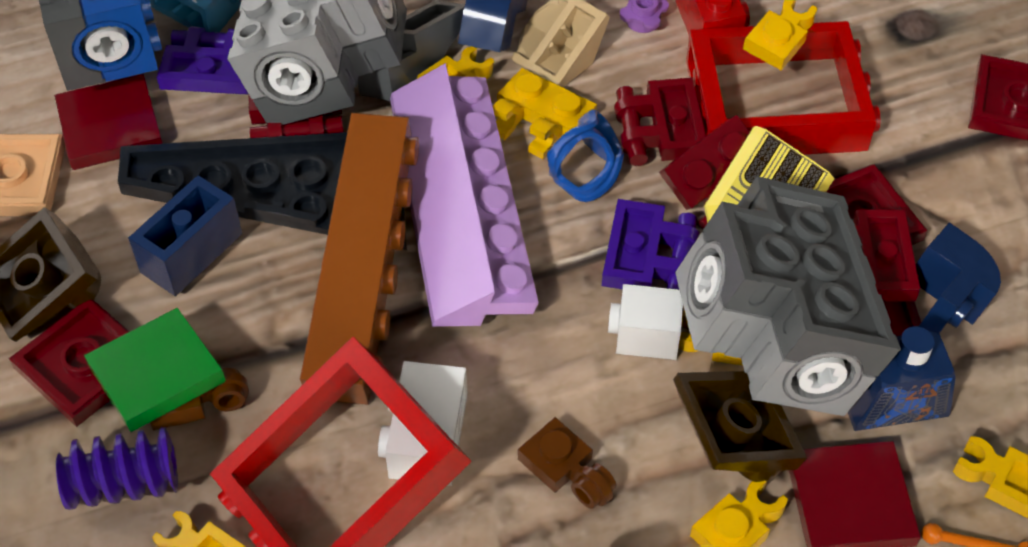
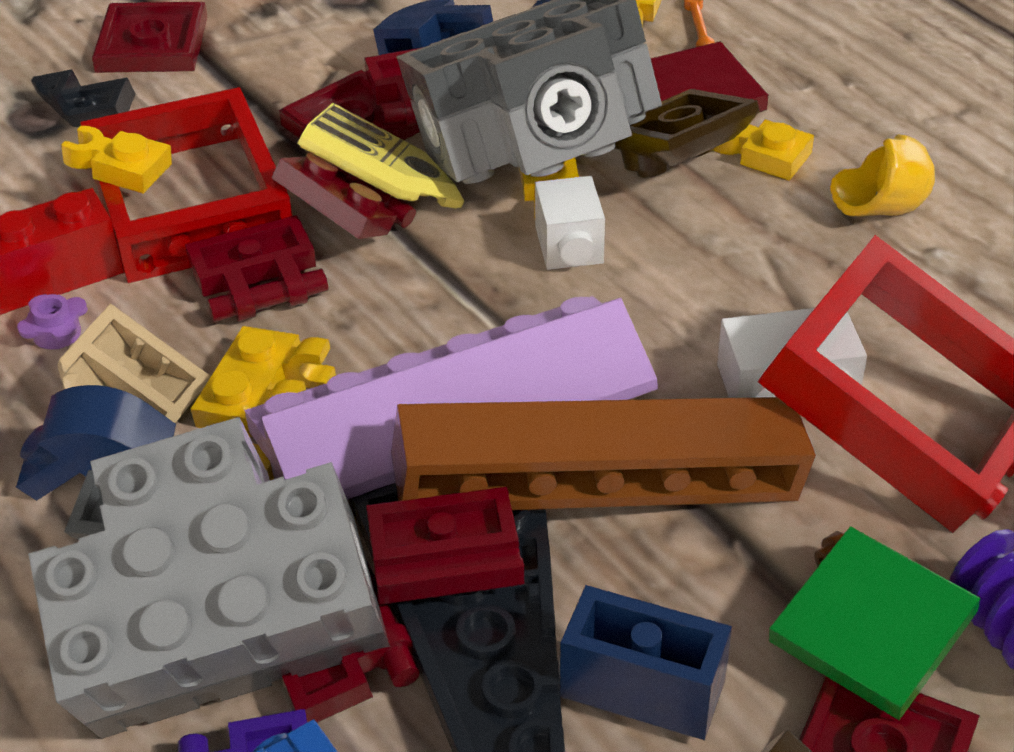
camera: 105 degrees left, 10 degrees down
reddish brown plate [518,417,617,509] -> none
blue piece [547,109,624,202] -> none
dark purple plate [601,199,699,290] -> none
none -> black slope [31,69,136,127]
none -> dark red plate [366,487,524,605]

